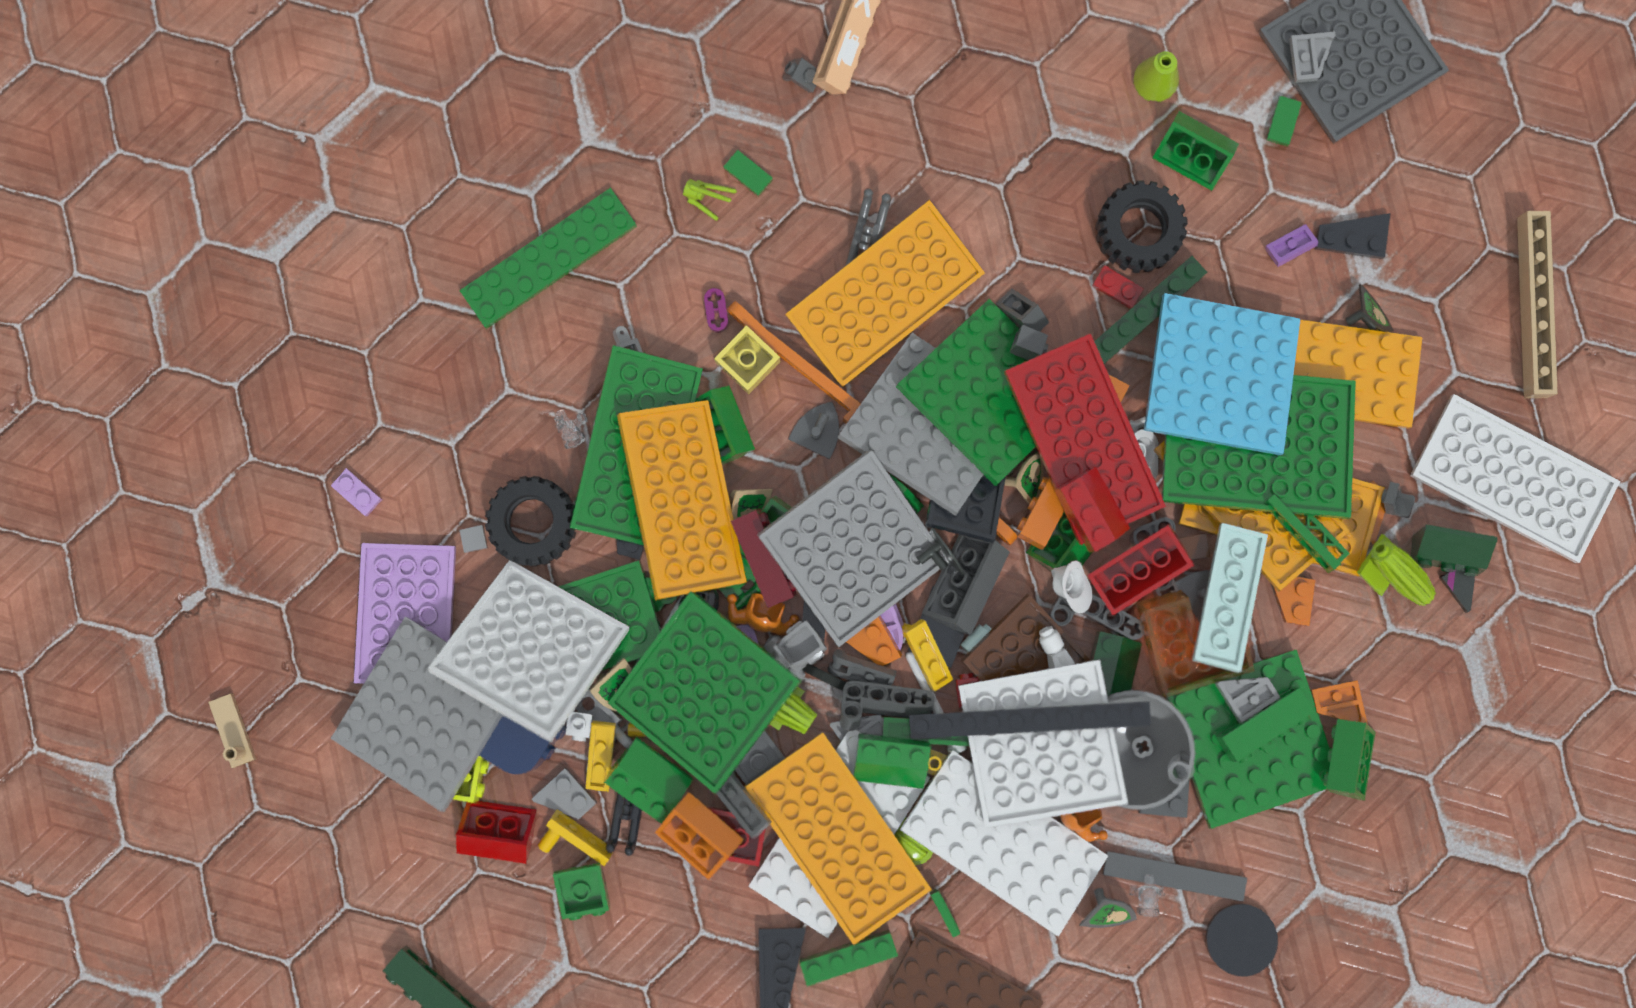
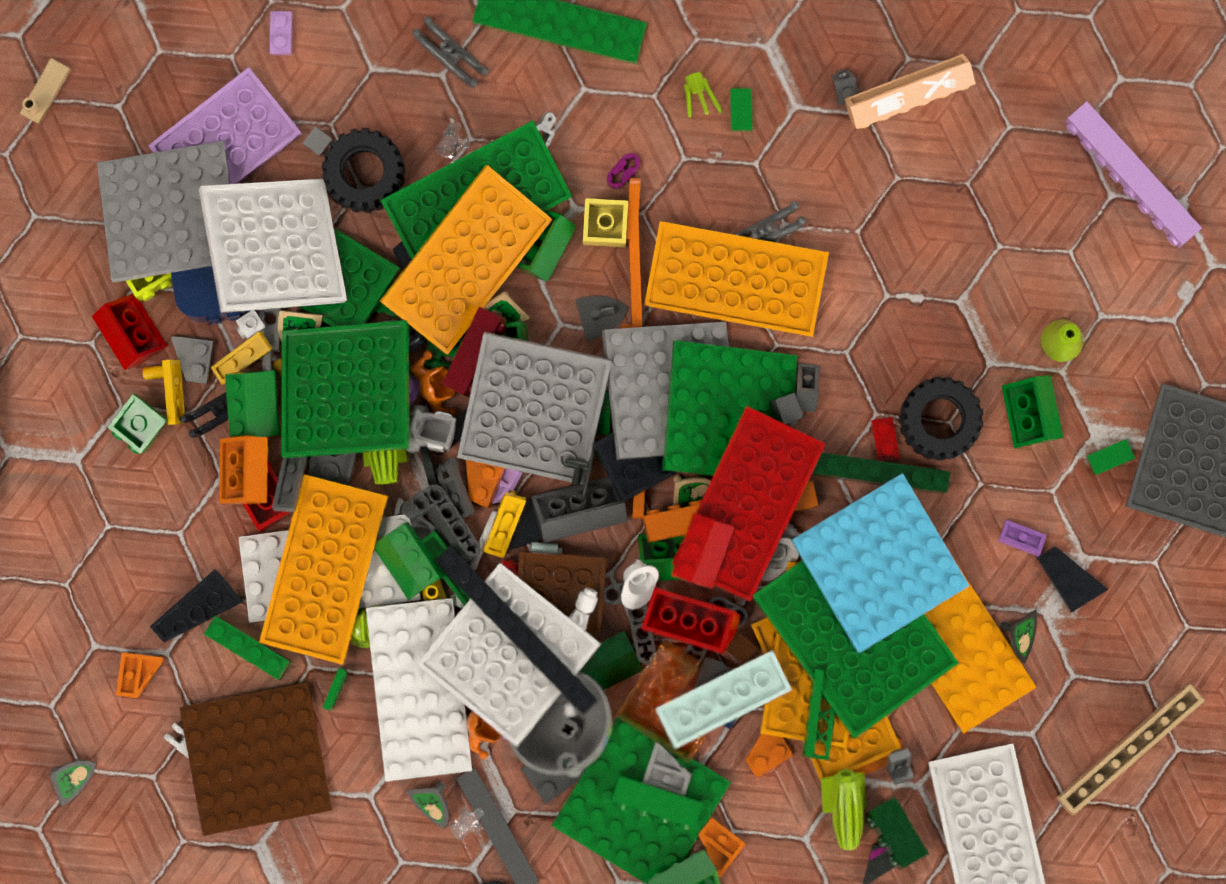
camera: 50 degrees right, 0 degrees up
light grey wing [1289,32,1336,83] -> none
none -> dark grey piece [412,16,489,88]

